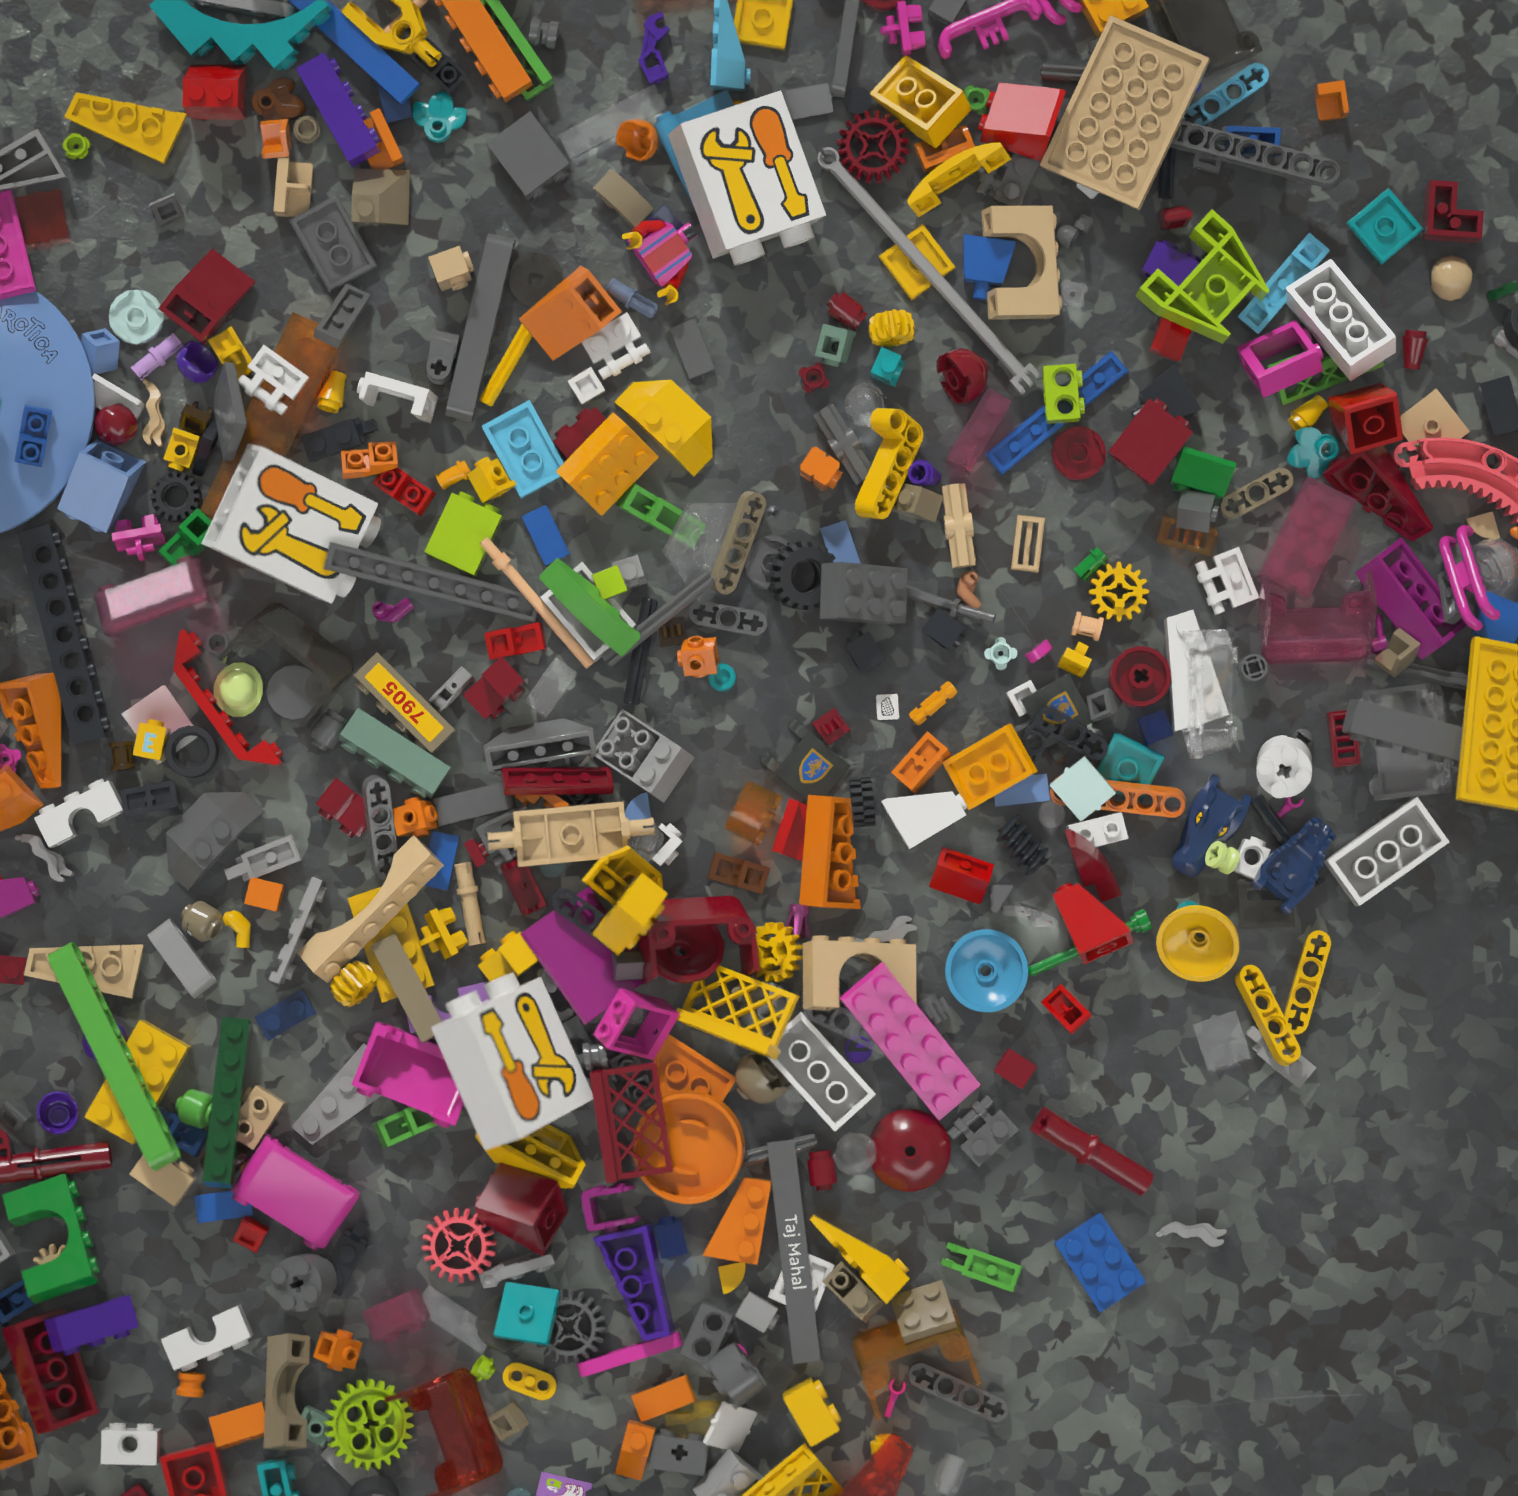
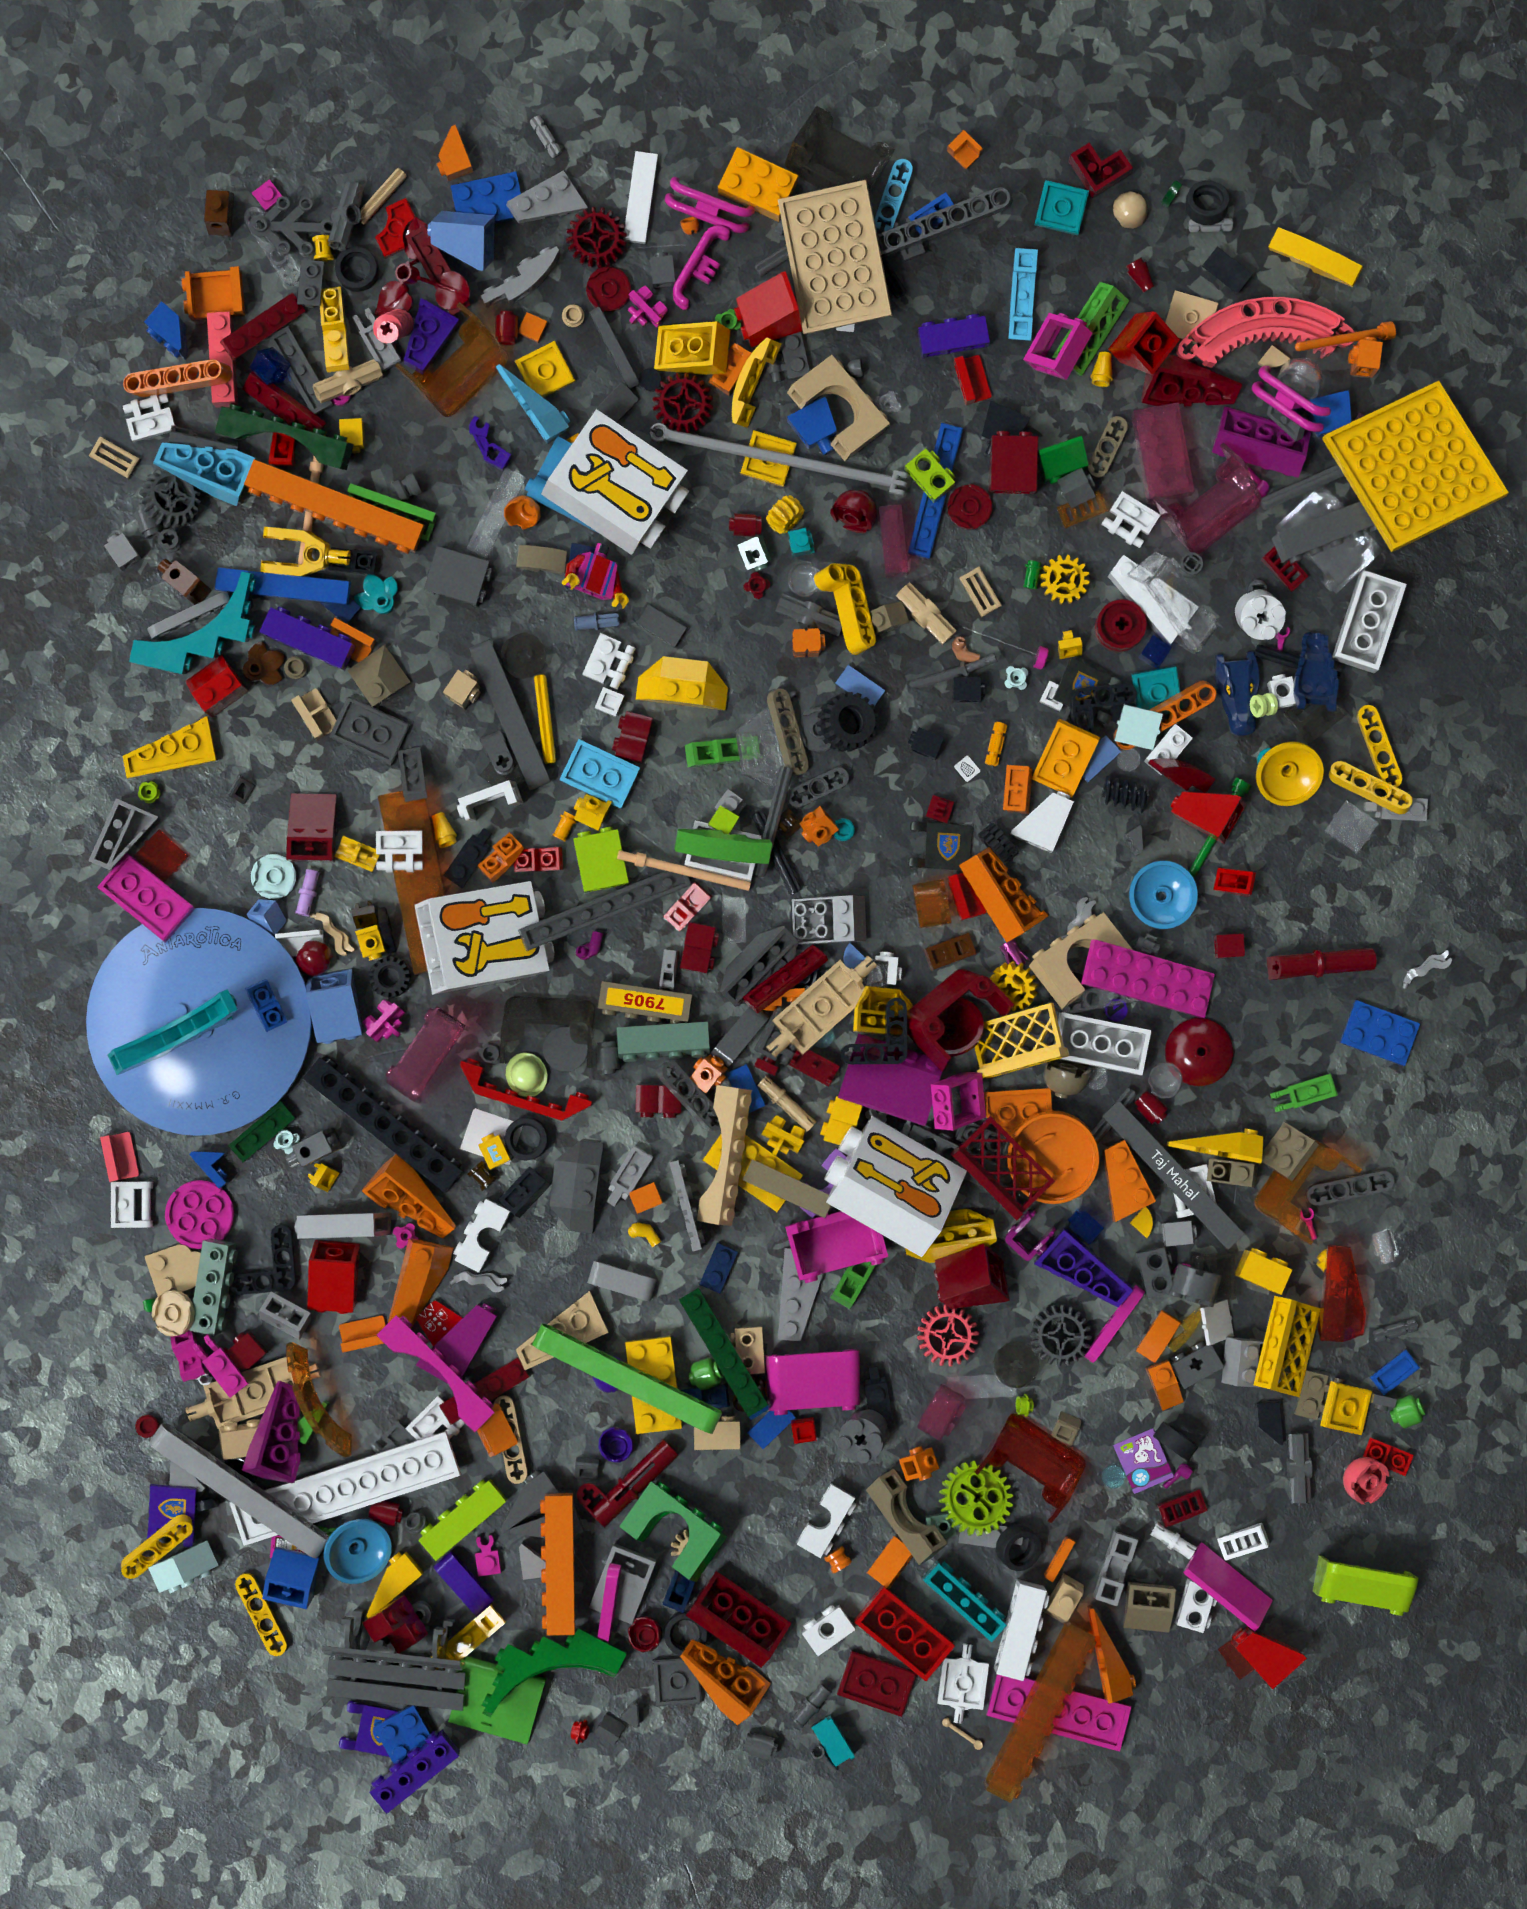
camera: 35 degrees left, 0 degrees up
dark purple brick [44,1295,139,1356] -> none
green brick [158,508,212,572] -> none
dark purple hair [176,341,219,383] -> none
dark tan head [181,901,223,942] -> none
dark grey tile [212,362,247,461] -> none
orange panel [260,119,292,159] -> none
yellow gear [330,960,378,1007] -> none
light grey hinge [479,1247,555,1288] -> none
teal plate [494,1282,561,1346] -> none
yellow plate [503,1362,557,1400] -> none
orange slope [519,266,622,361] -> none
blue tile [521,505,570,566] -> none
light orange brick [556,413,659,516] -> none
dark grey wheel [582,1041,608,1071] -> none
yellow brick [592,873,668,955] -> none
dark grey slope [612,951,644,981] -> none
dark grey brick [820,562,908,625] -> none
dark purple cone [908,460,941,487] -> none
red panel [929,847,994,904] -> none
dark grey plate [947,1095,1019,1167] -> none
clear slope [1001,905,1059,927] -> none
light nougat bush [1071,612,1104,641] -> none
dark grey hand [1073,213,1095,234] -> none
dark grey slope [1086,688,1123,723] -> none
lime wedge [1135,209,1270,344] -> none
dark red slope [1158,205,1193,231] -> none
white brick [1286,259,1396,381] -> none
teal plate [1287,427,1339,480] -> none
dark tan panel [1374,628,1421,678] -> none

